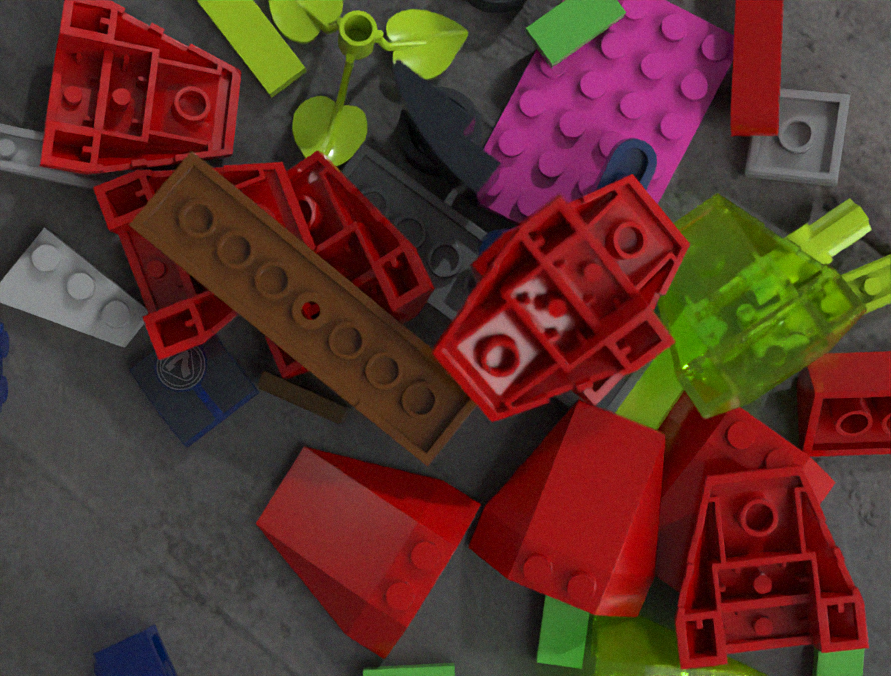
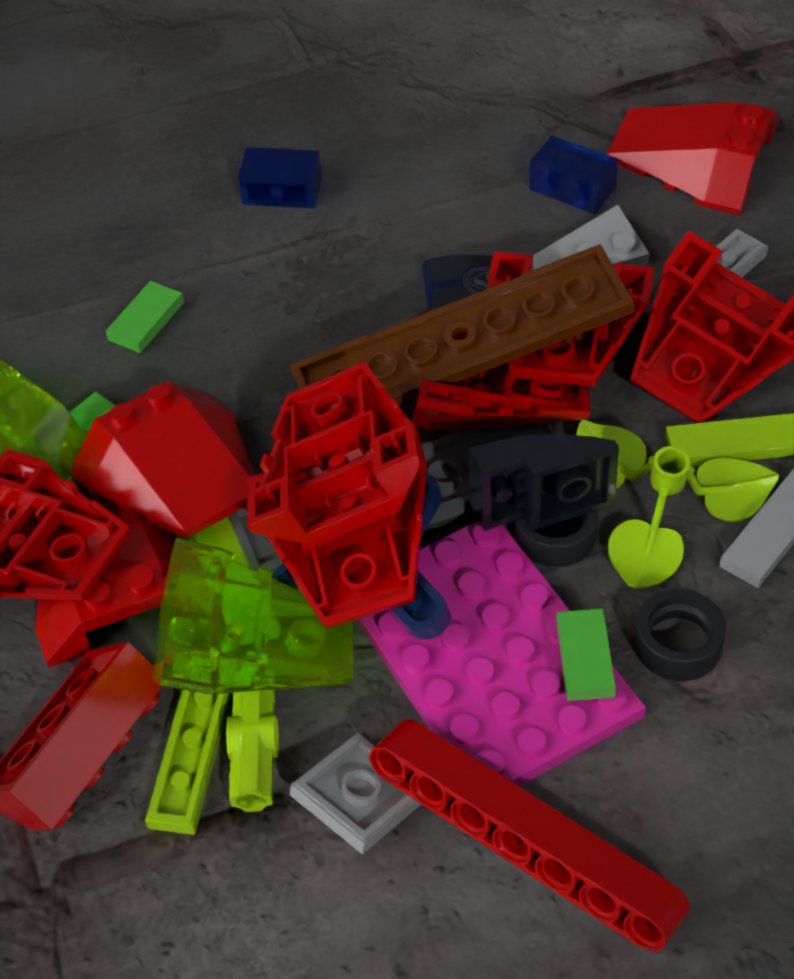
camera: 125 degrees right, 35 degrees down
red wedge [256,447,481,660] -> none

